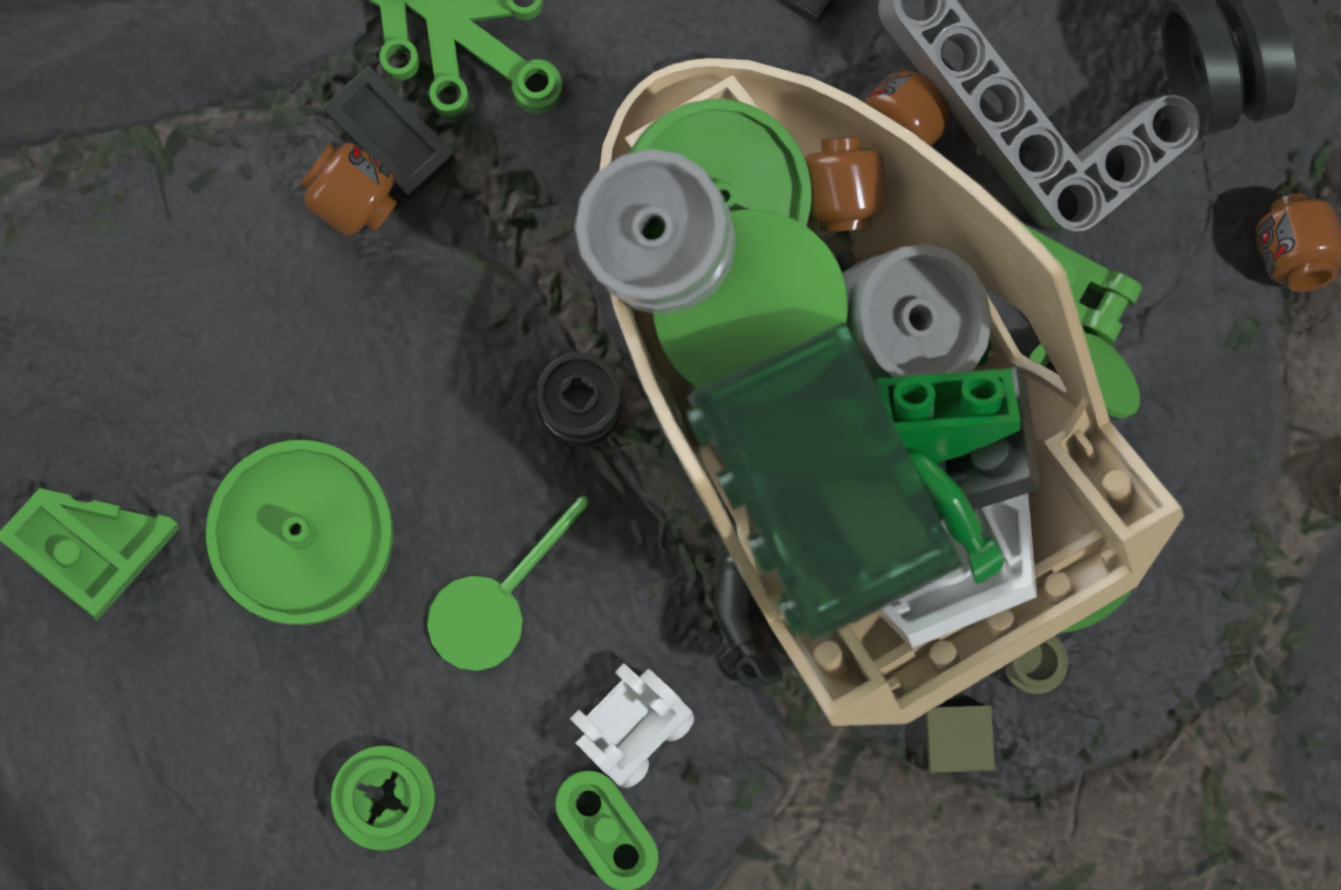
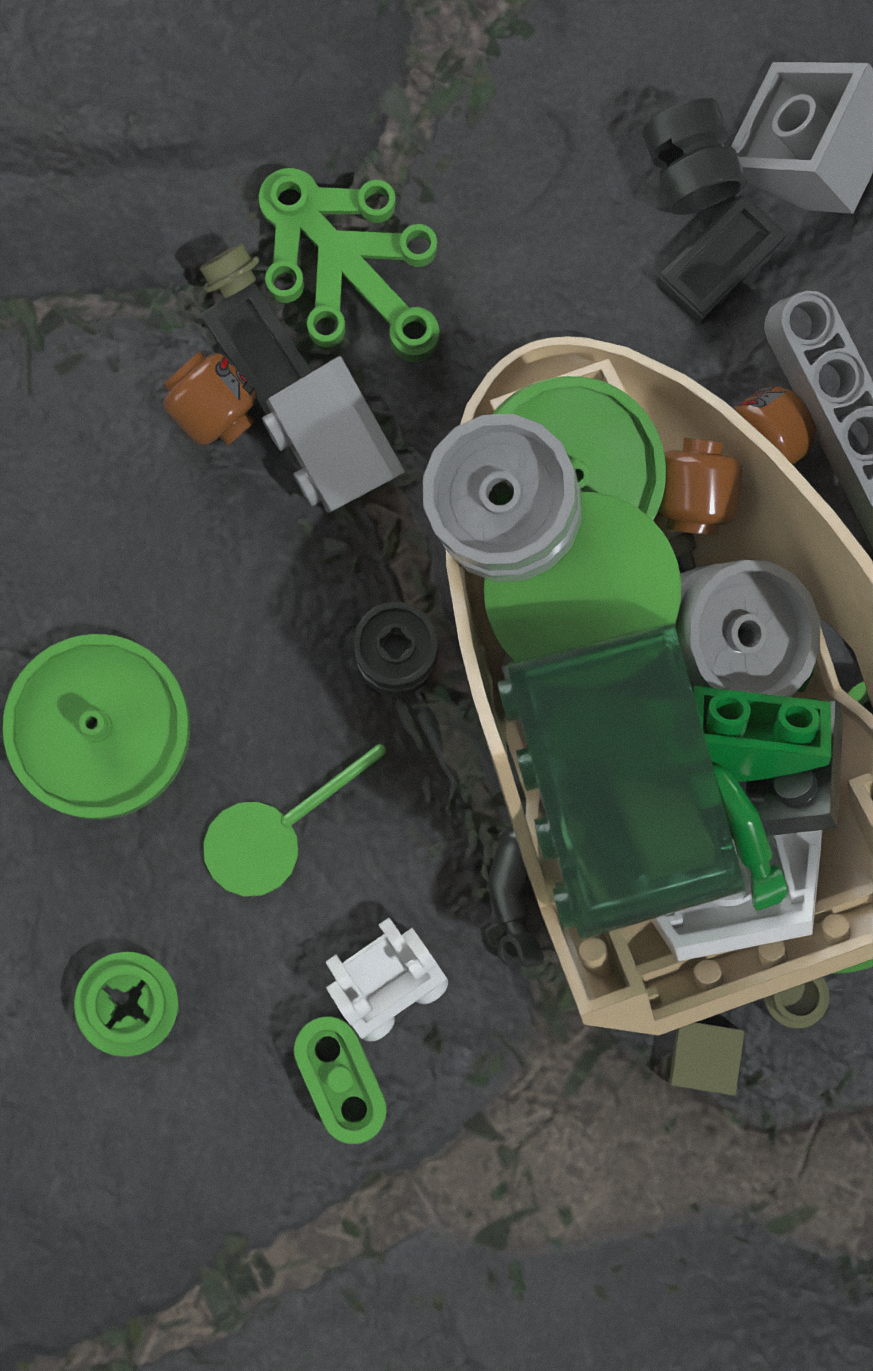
camera: 10 degrees right, 0 degrees up
none -> olive plate [200,243,259,298]
none -> light grey slope [262,356,405,512]

